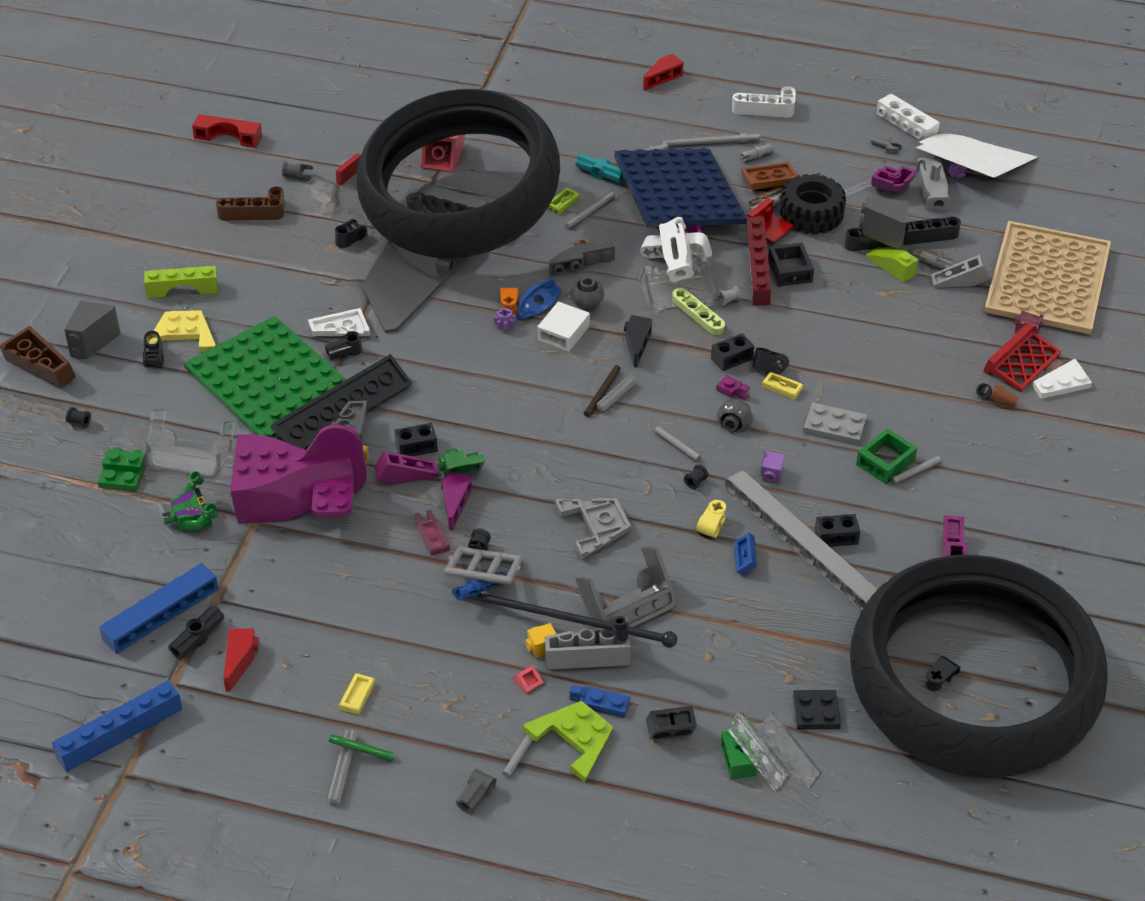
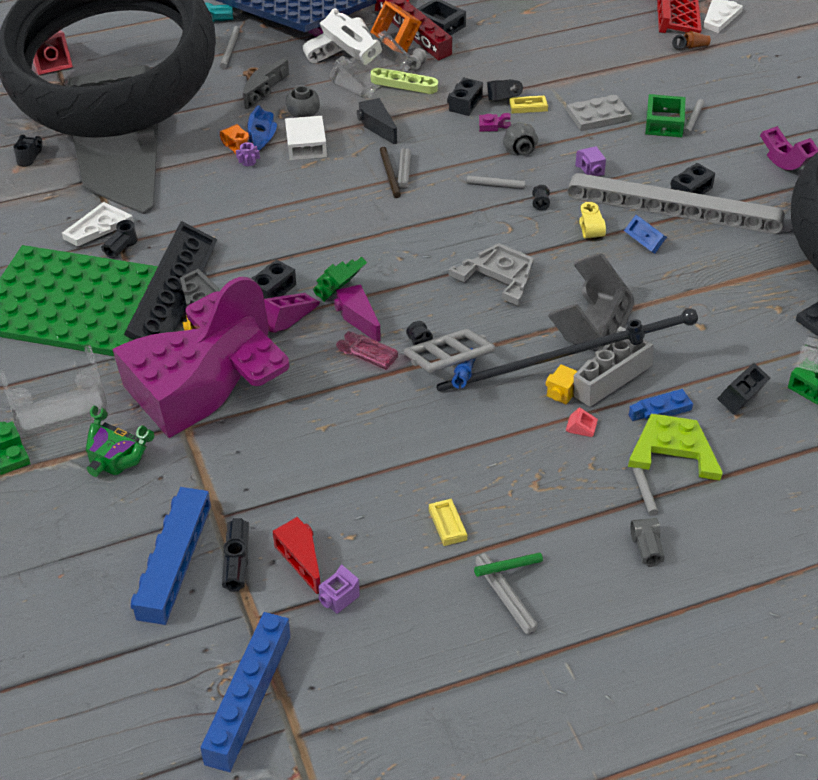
camera: 35 degrees left, 0 degrees up
none -> medium lavender window [319,564,360,614]
none -> orange window [370,1,422,53]

